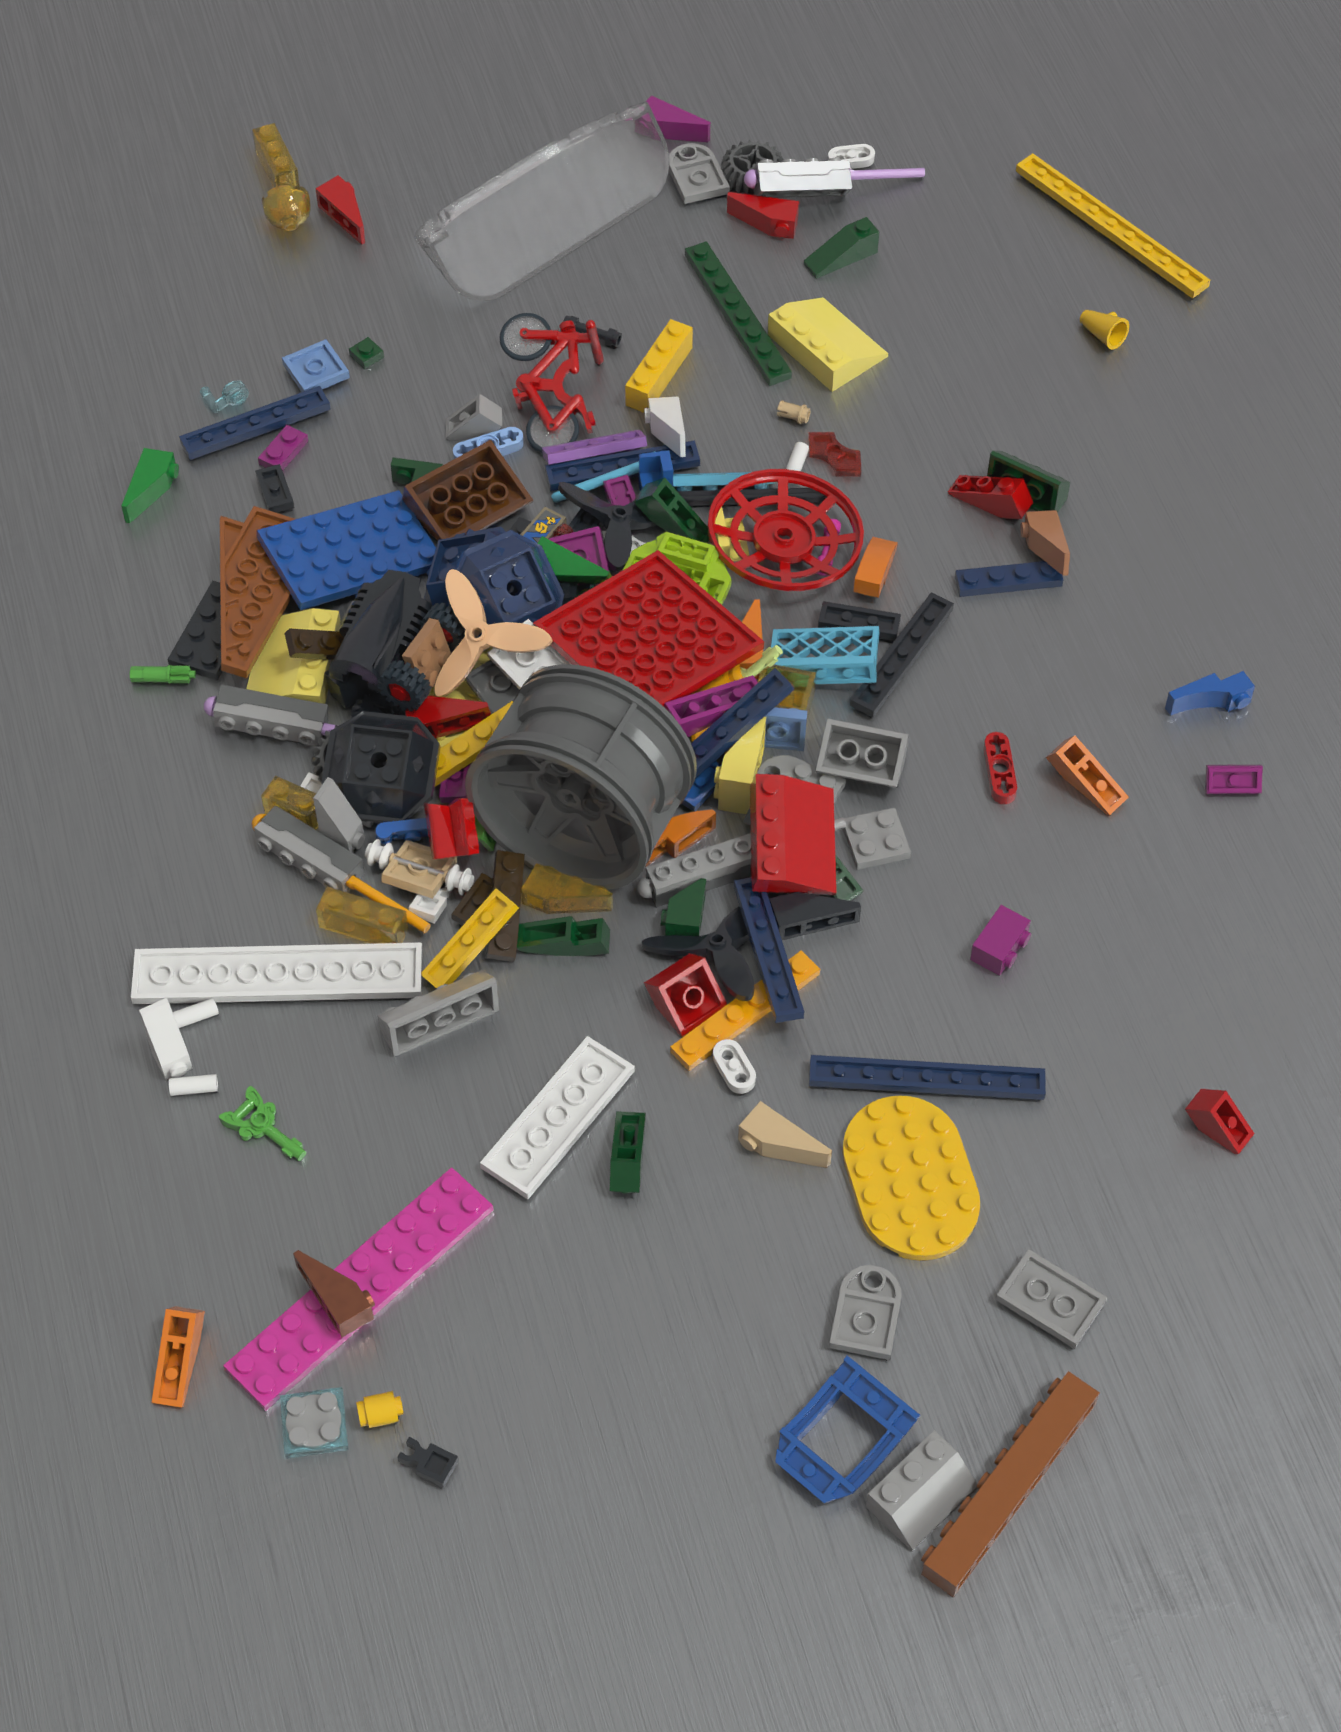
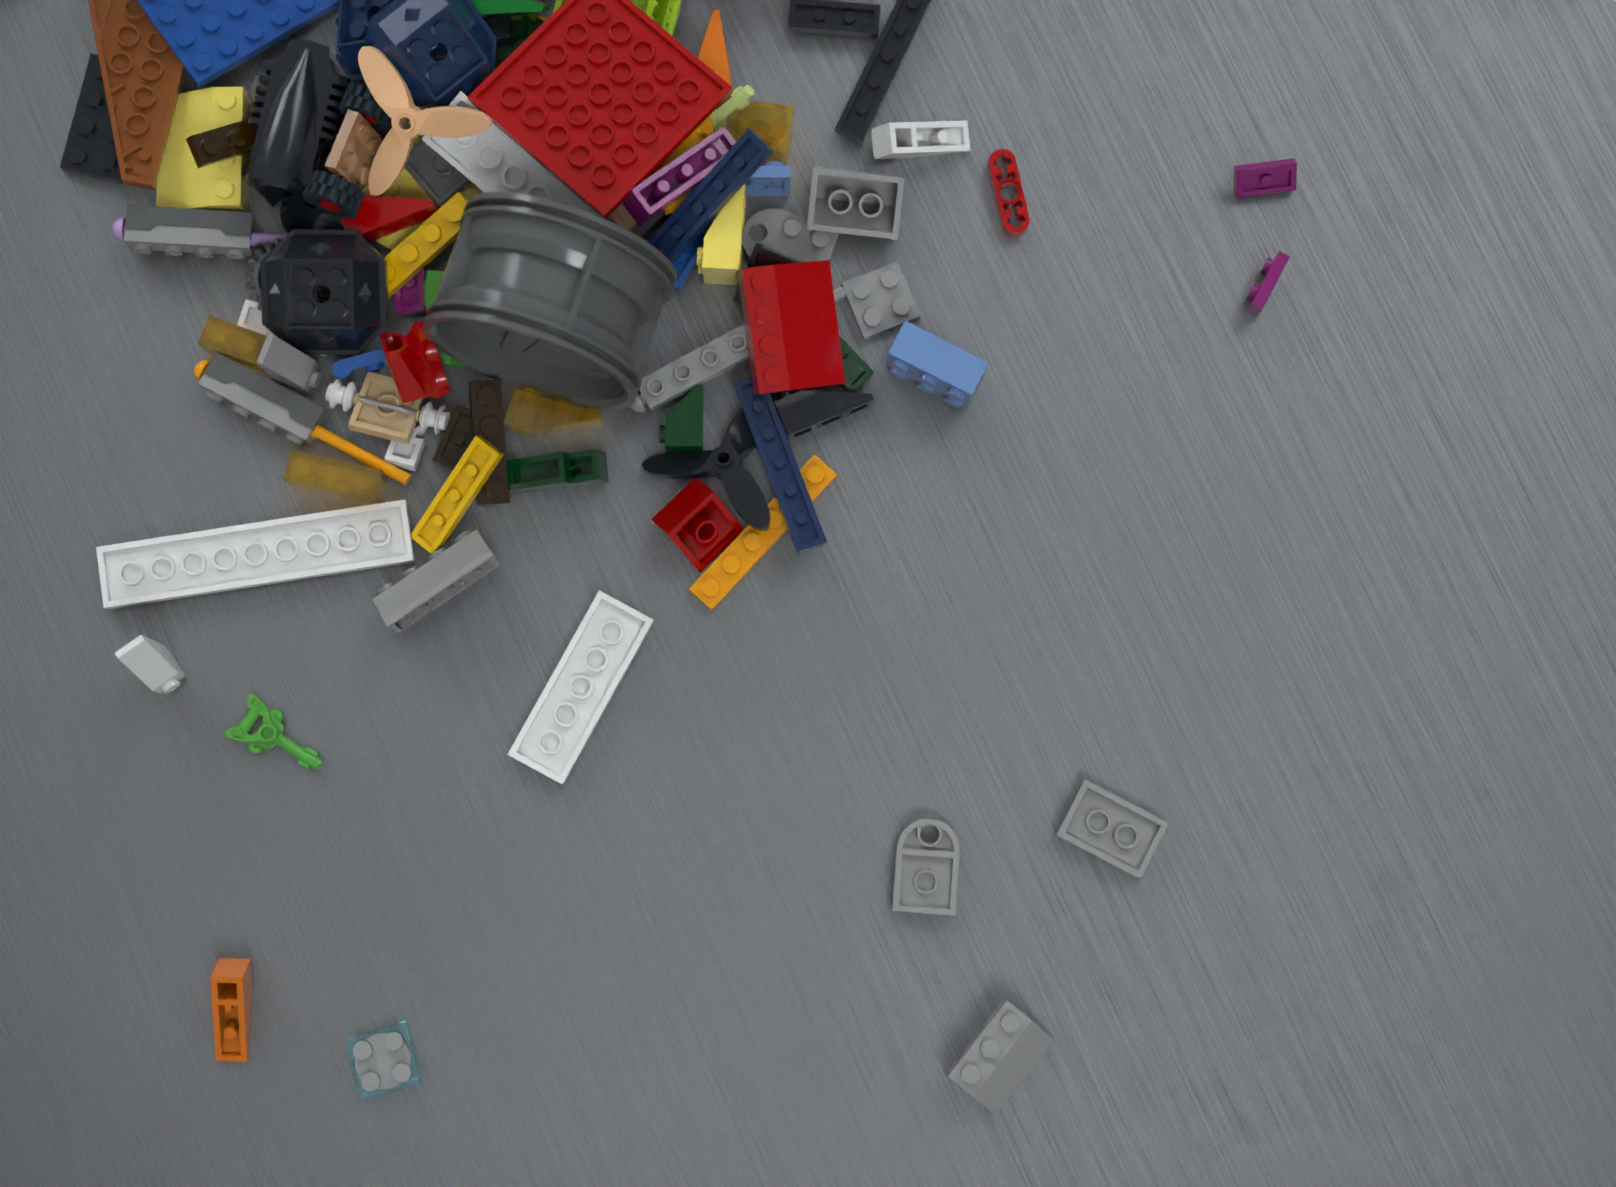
camera: 10 degrees left, 25 degrees up
bright green piece [130,665,196,684] -> none
white hinge [169,1074,218,1096] -> none
white hinge [173,998,219,1028] -> none
dark pink plate [223,1167,493,1412] -> none
copper slope [293,1250,375,1338] -> none
yellow brick [356,1391,404,1428] -> none
black plate [397,1437,459,1488] -> none
dark green slope [610,1111,646,1194] -> none
orange slope [645,809,716,867] -> none
white plate [713,1039,756,1094] -> none
tan slope [738,1101,832,1168] -> none
medium azure fence [767,626,879,685] -> none
blue wedge [775,1355,921,1503] -> none
dark blue plate [809,1055,1046,1100] -> none
yellow plate [843,1096,980,1261] -> none
dark orange brick [921,1371,1100,1598] -> none
magenta brick [970,905,1032,976] -> none
orange slope [1045,735,1129,816] -> none
blue slope [1165,671,1255,716] -> none
red slope [1185,1089,1255,1154] -> none
none -> white slope [871,120,970,160]
none -> medium blue brick [886,320,989,408]
none -> magenta plate [1246,251,1290,317]

